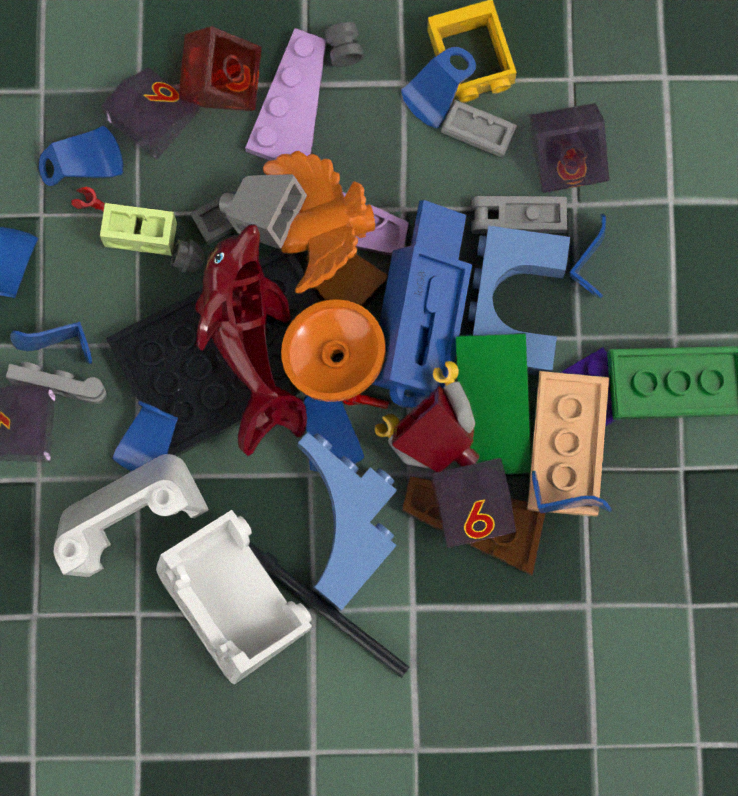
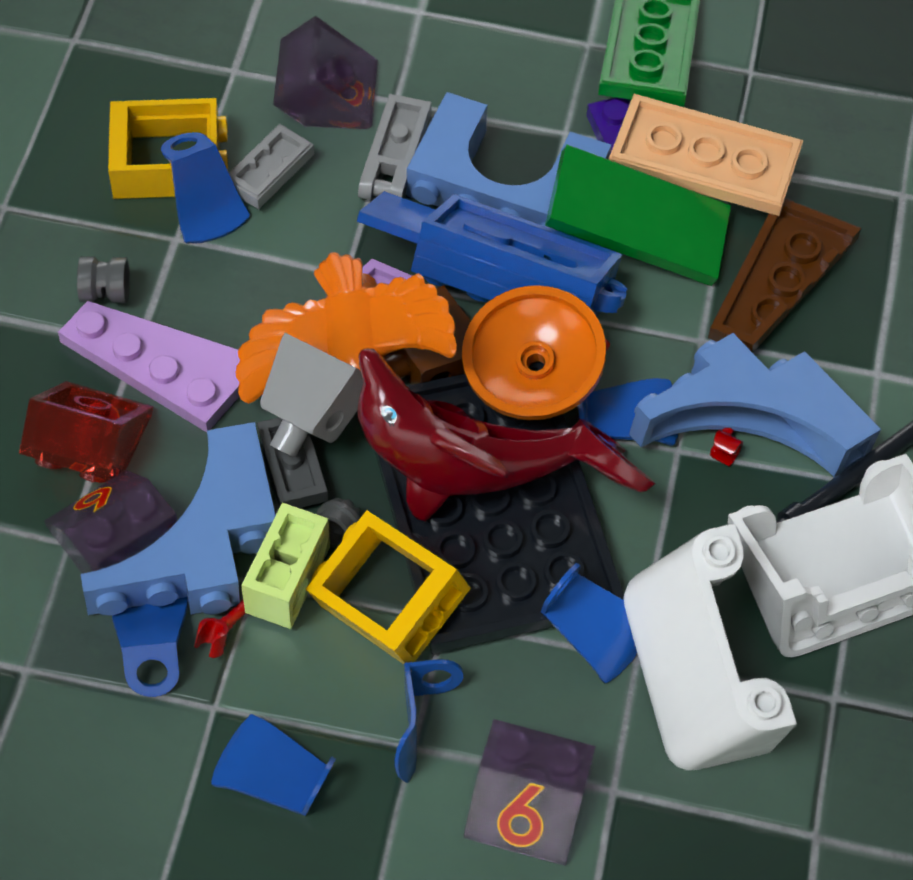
camera: 80 degrees left, 20 degrees down
light grey plate [6,362,107,404] -> none
dark red torso [375,361,479,472] -> none
clear purple slope [431,458,516,548] -> none
blue piece [532,471,612,513] -> none
blue piece [570,213,606,299] -> none
none -> medium blue arch [80,422,276,615]
none -> yellow window [305,510,471,664]
none -> red hand [710,428,743,467]

